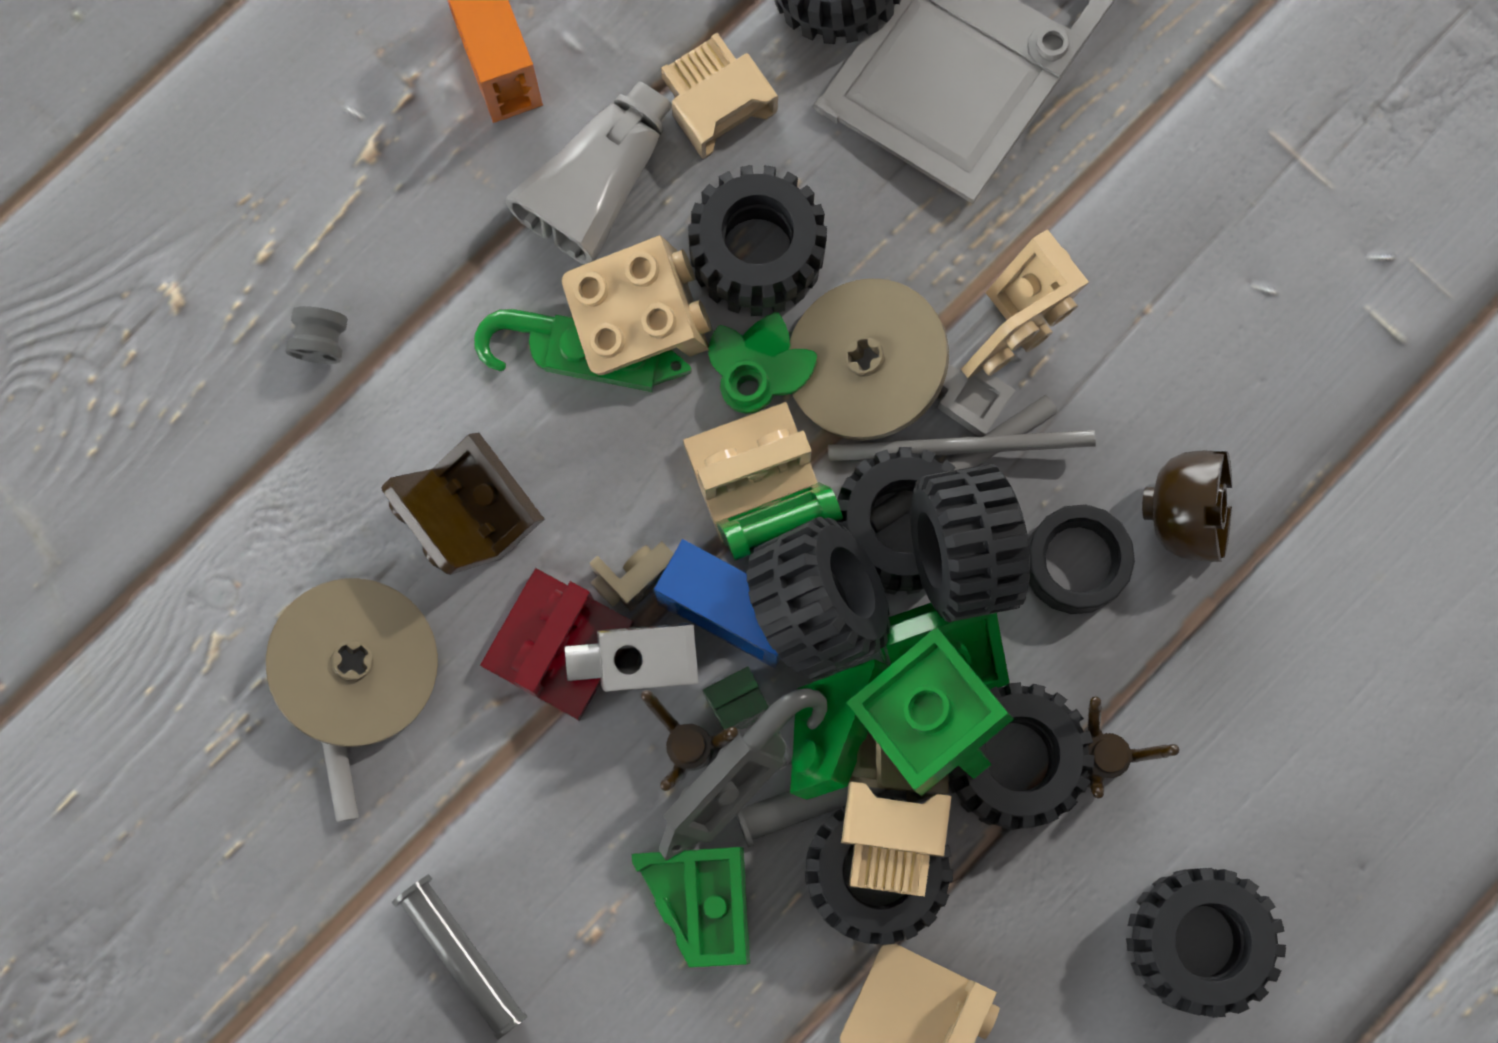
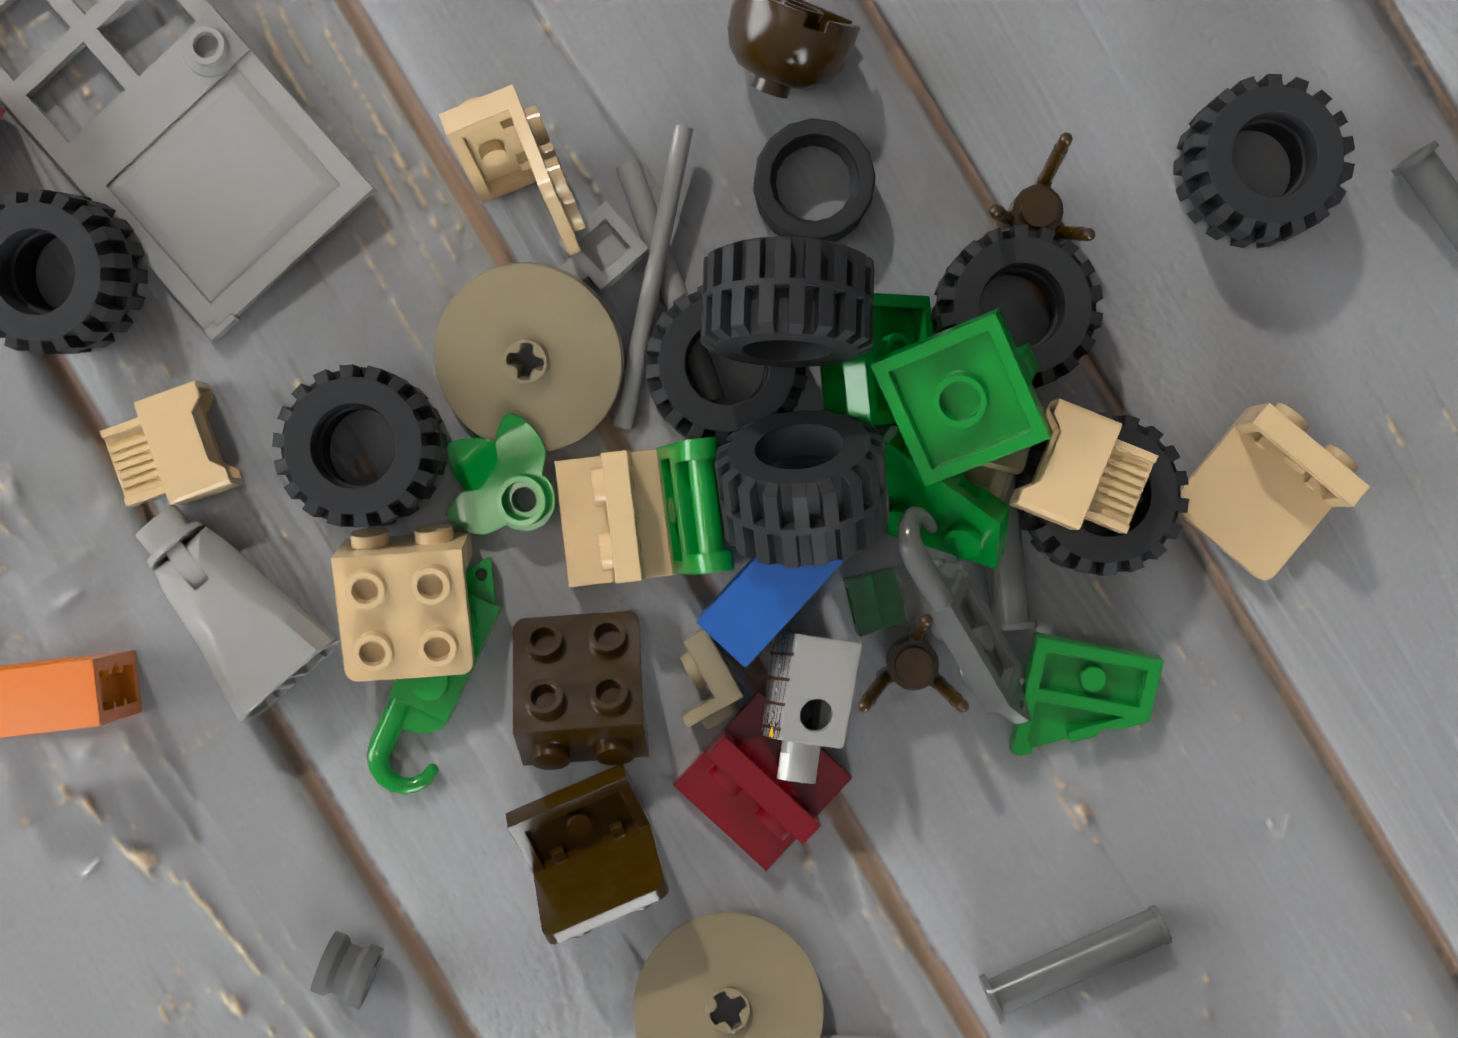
camera: 75 degrees left, 10 degrees up
none -> dark brown bracket [513,611,649,770]

